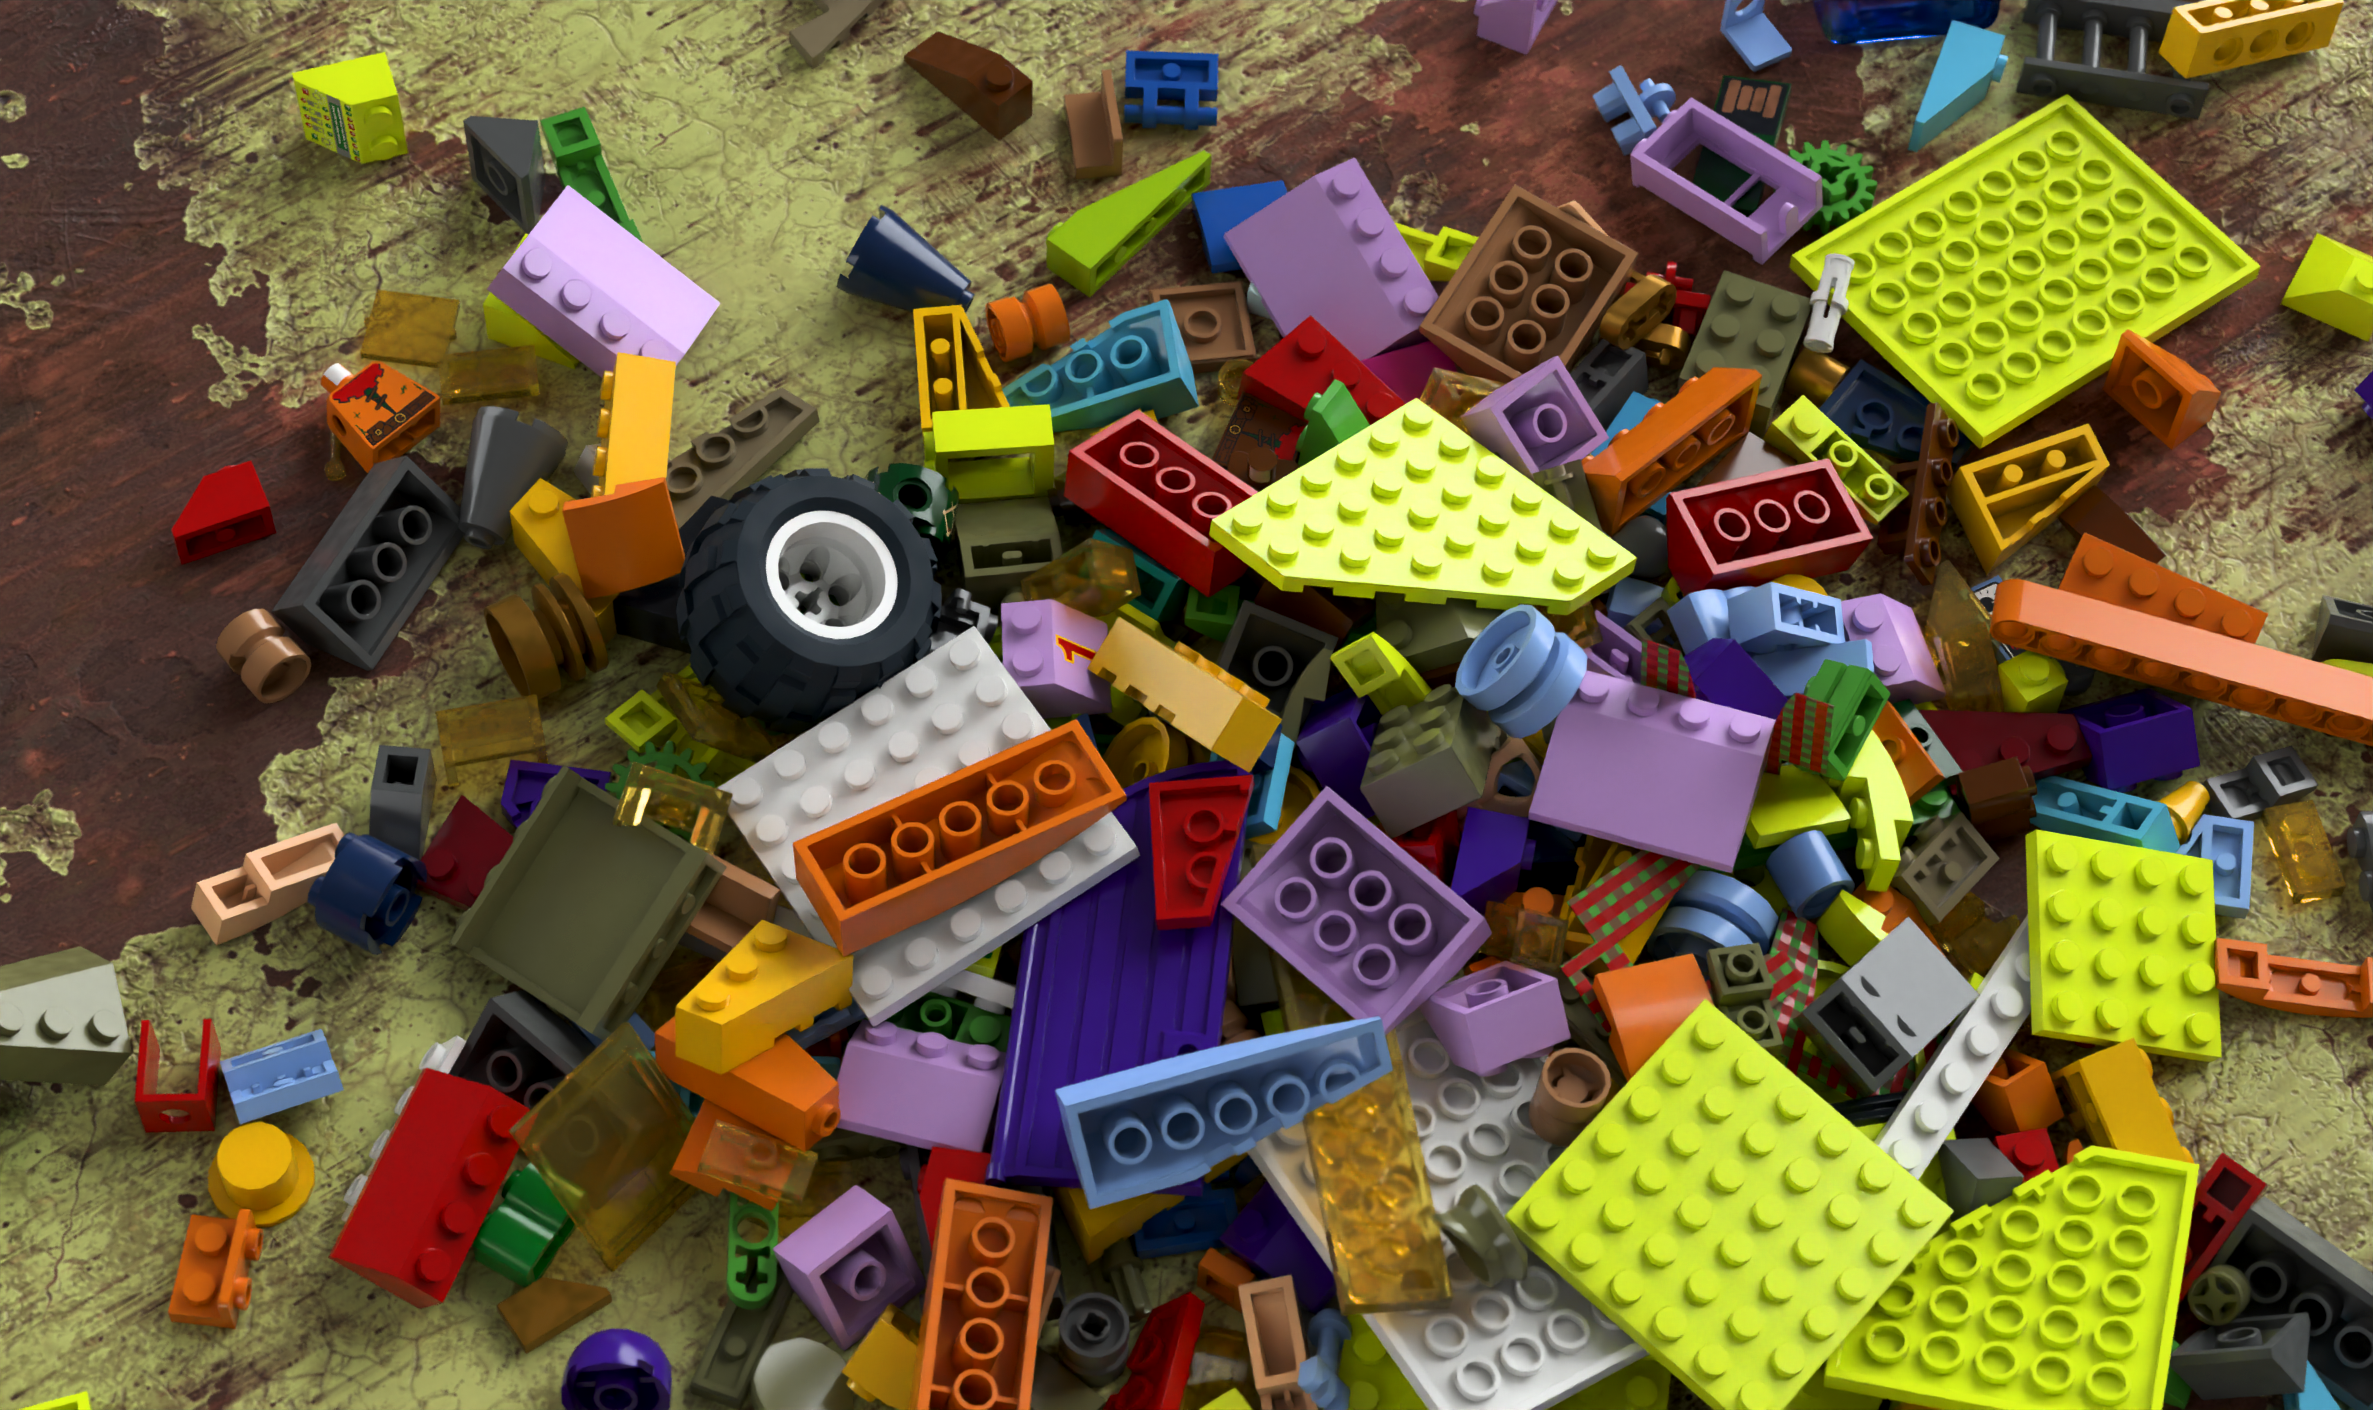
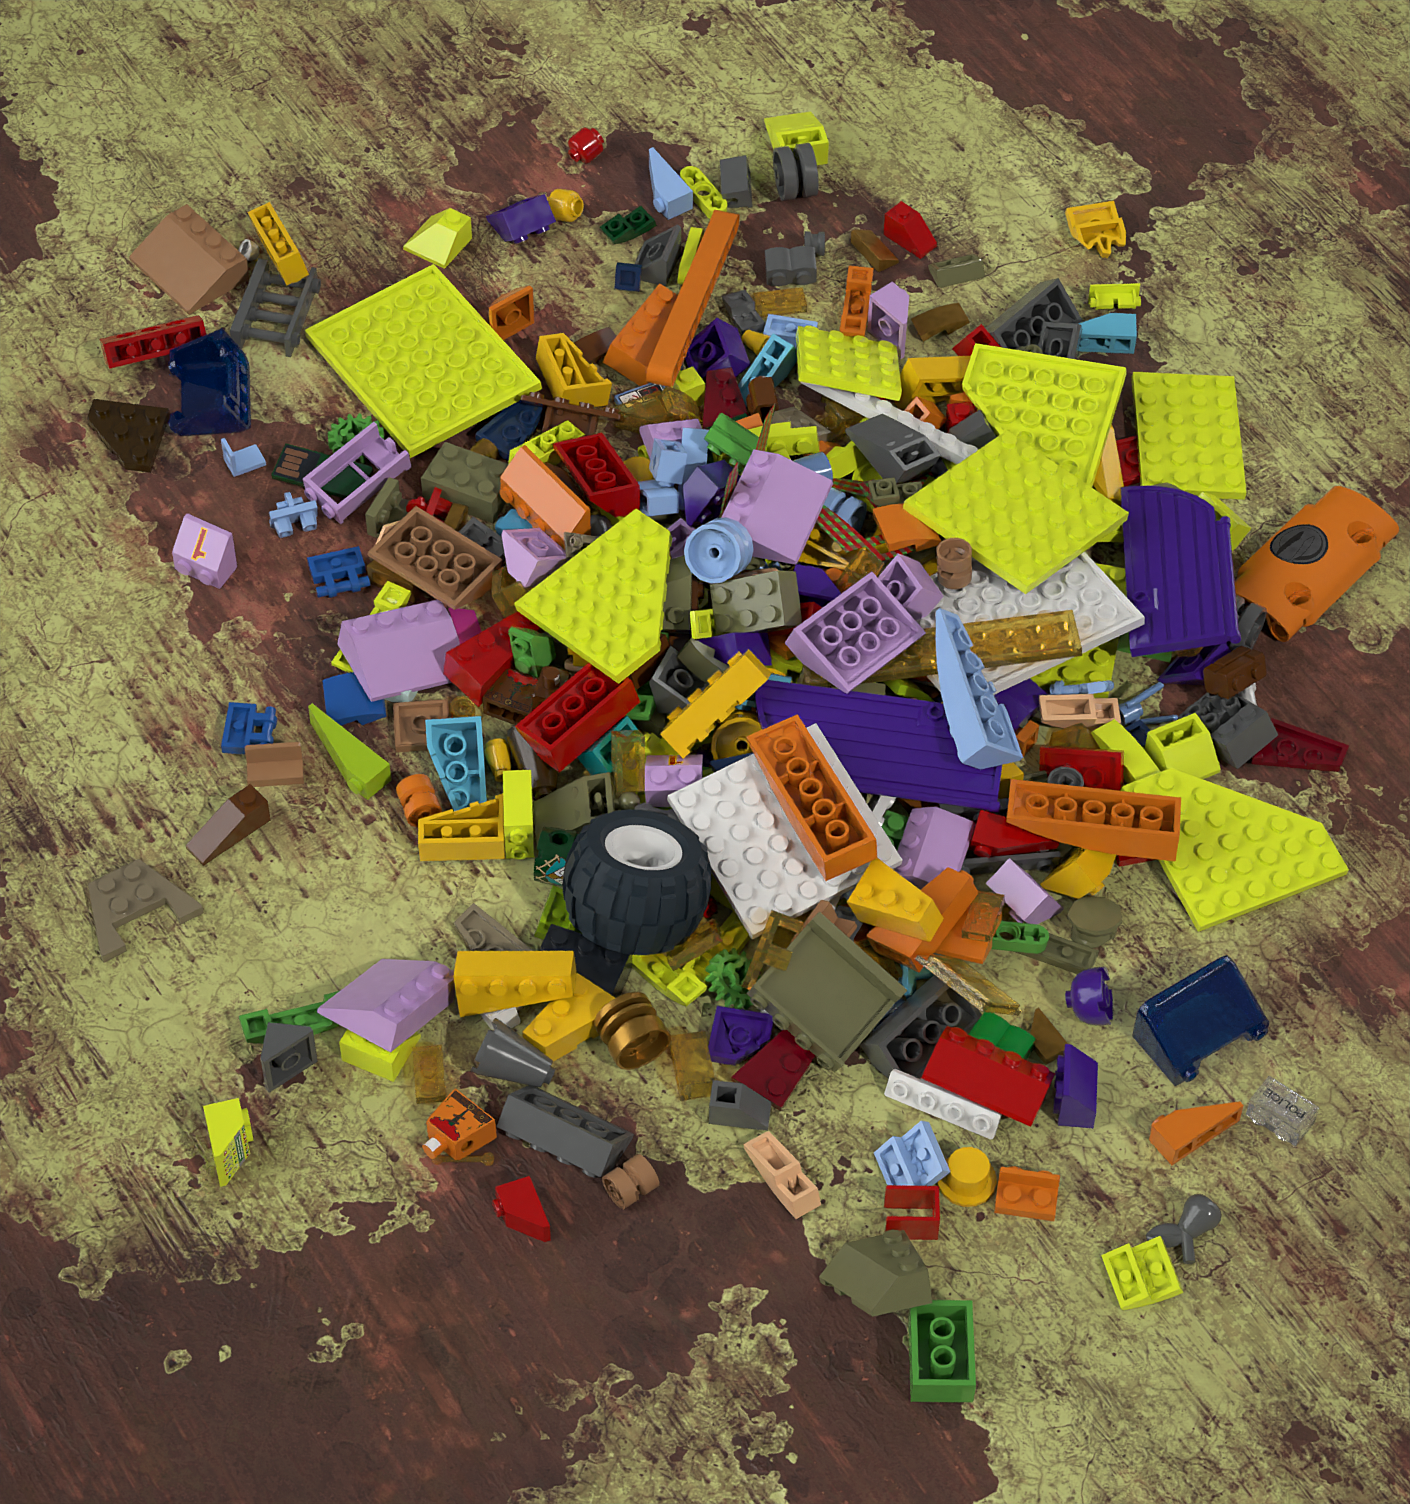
camera: 85 degrees left, 5 degrees down
dark blue brick [307,832,427,955] -> none
clear yellow piece [360,289,461,369] -> none
orange slope [562,477,686,599] -> none
dark blue cone [837,205,975,313] -> none
red wing [1149,775,1254,930] -> none
olive hat [1429,1184,1528,1288] -> none
pearl gold beam [1600,274,1677,350] -> none
white pin [1803,253,1855,353] -> none
medium azure slope [1908,20,2008,152] -> none
none -> blue plate [307,546,370,598]
none -> olive bracket [365,477,409,538]
none -> dark blue plate [614,262,642,292]
none -> lavender slope [867,282,909,359]
none -> pearl gold slope [911,303,970,342]
none -> dark purple slope [1053,1044,1098,1129]

